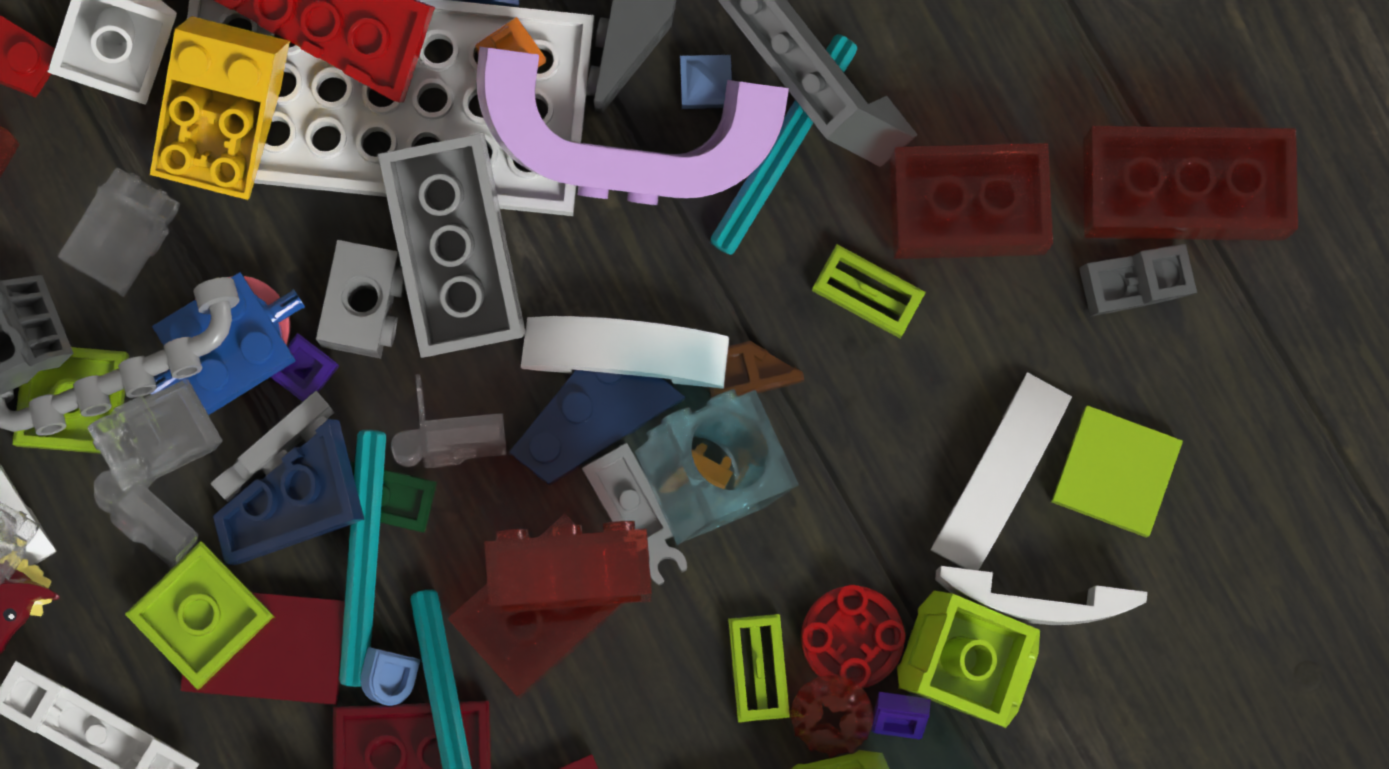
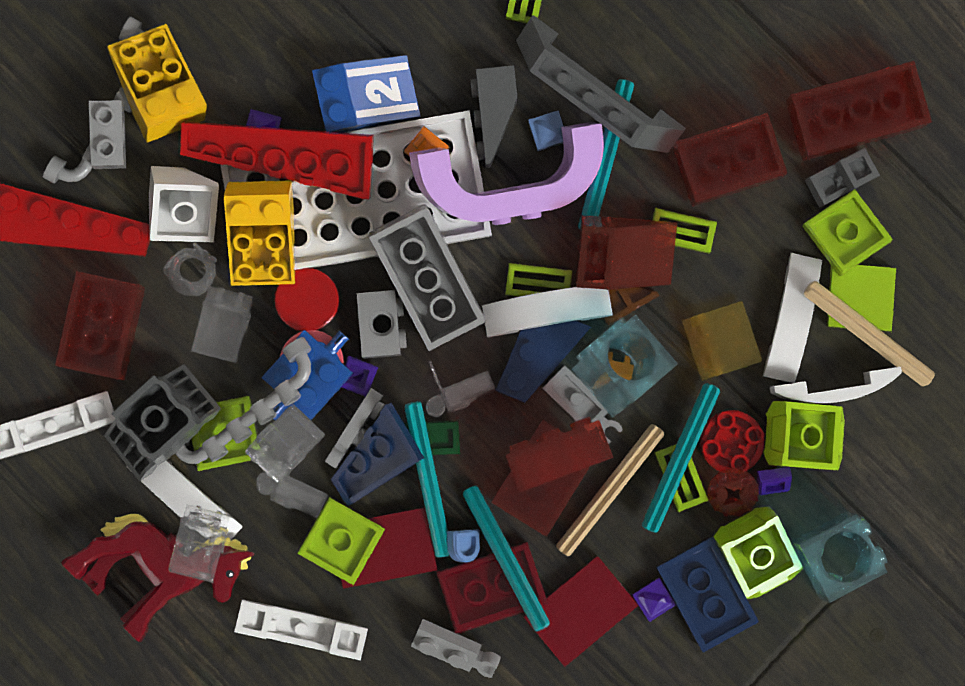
camera: 15 degrees left, 5 degrees up
none -> clear piece [163,242,217,296]
none -> red tile [275,268,339,332]
none -> lime tile [505,263,572,297]
none -> tan axle [556,424,664,556]
none -> clear red slope [576,215,677,290]
none -> teal axle [642,383,720,533]
none -> clear yellow hinge [682,301,762,381]
none -> lime tile [802,189,893,277]
none -> tan axle [804,281,935,387]

